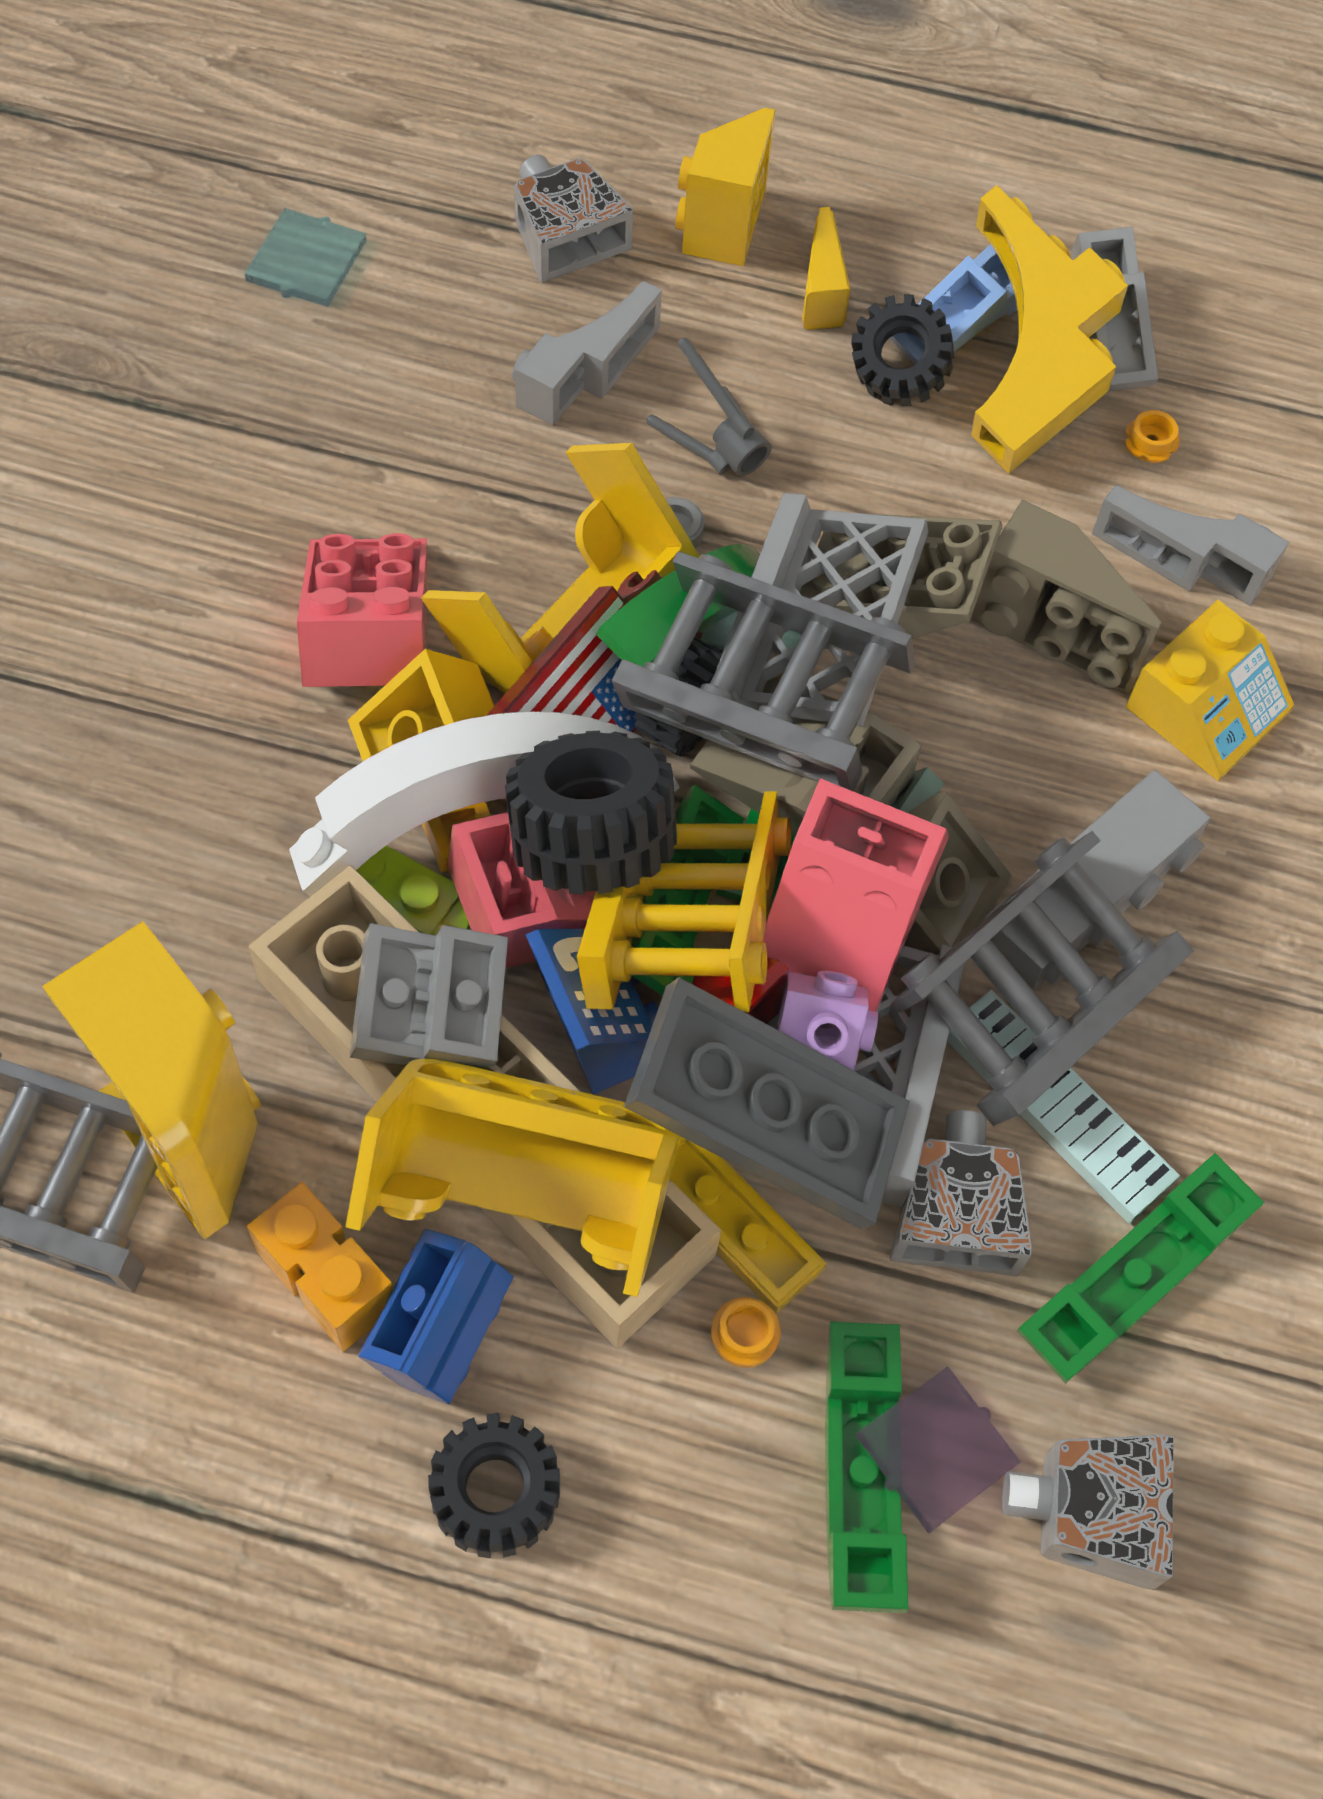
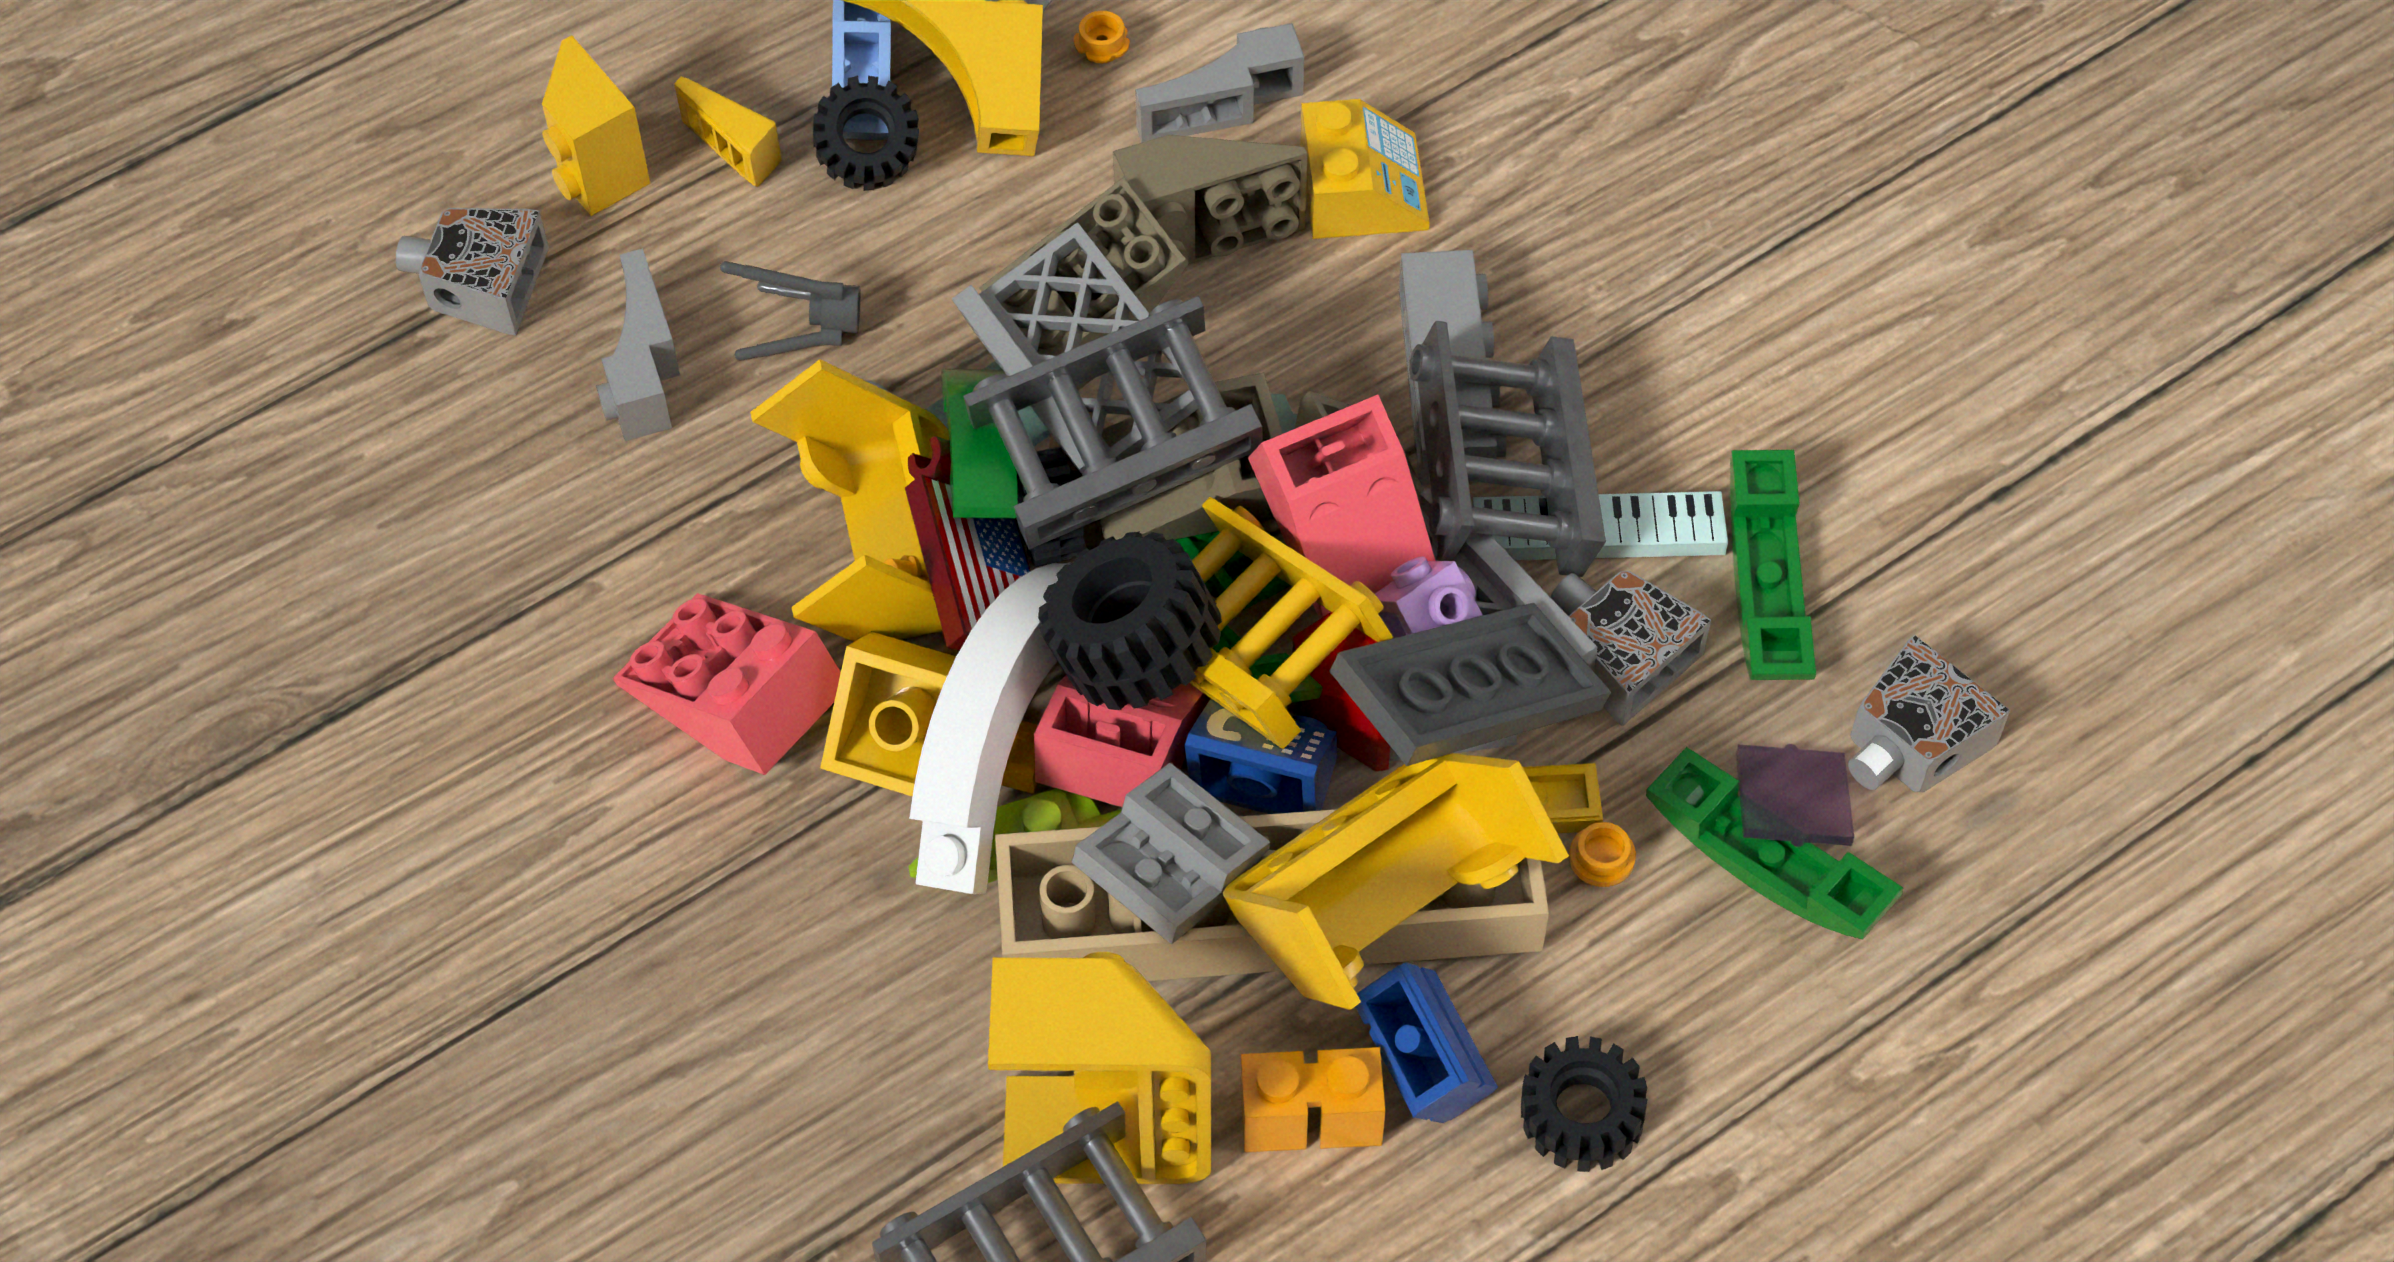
camera: 45 degrees left, 5 degrees down
clear light blue piece [244,208,367,307] -> none

